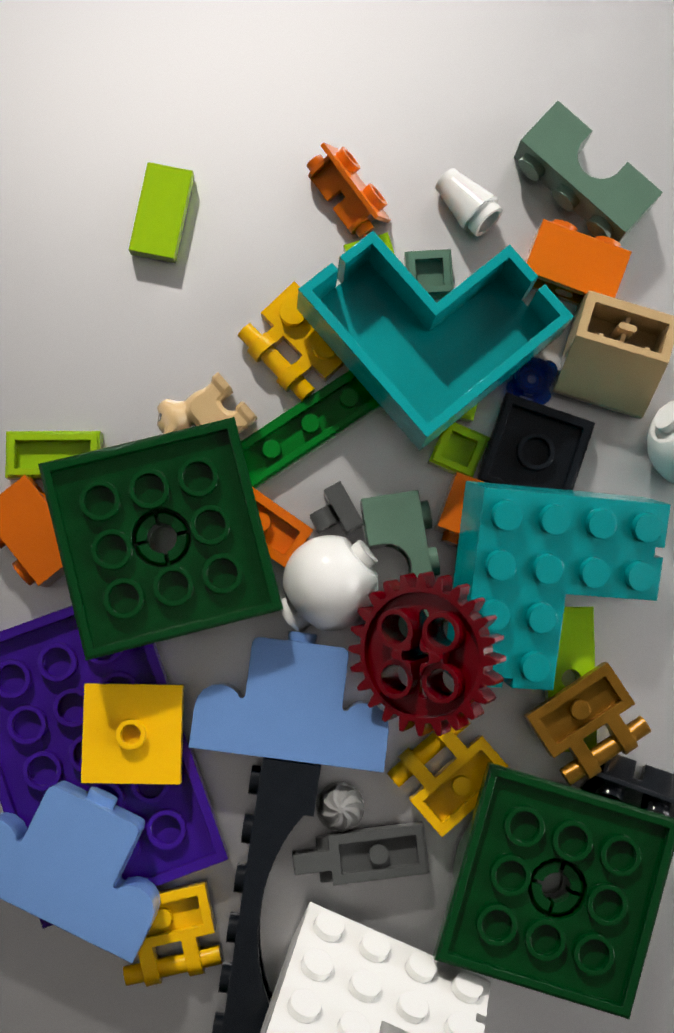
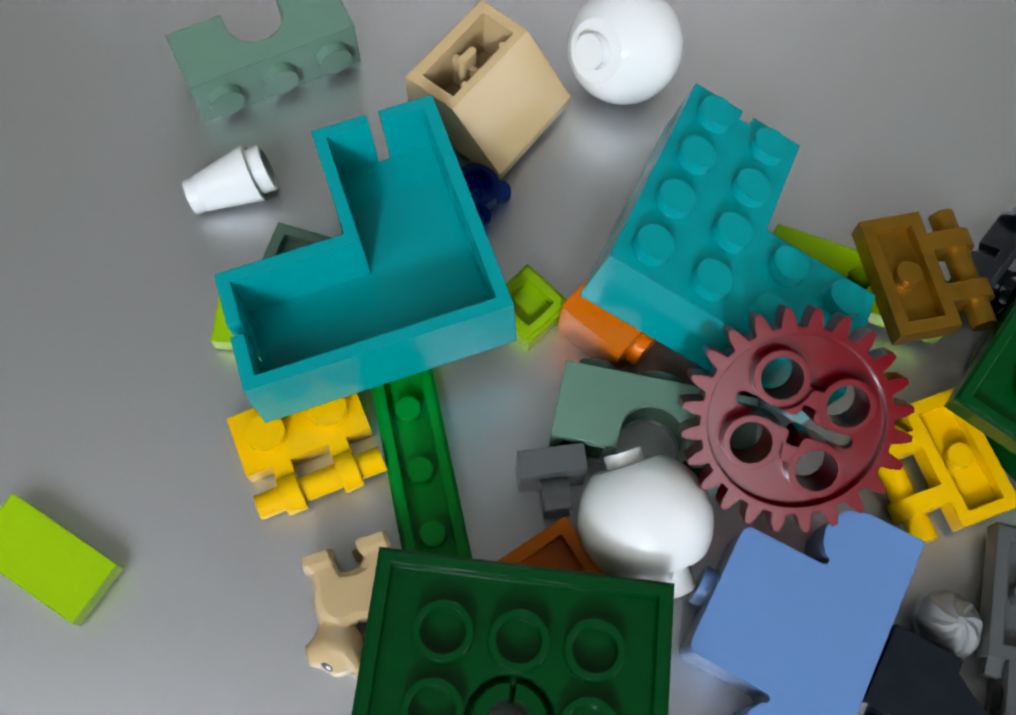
camera: 65 degrees left, 15 degrees down
orange hinge [307,142,391,239] -> none
black plate [476,392,595,490] -> none
orange brick [525,219,632,306] -> none

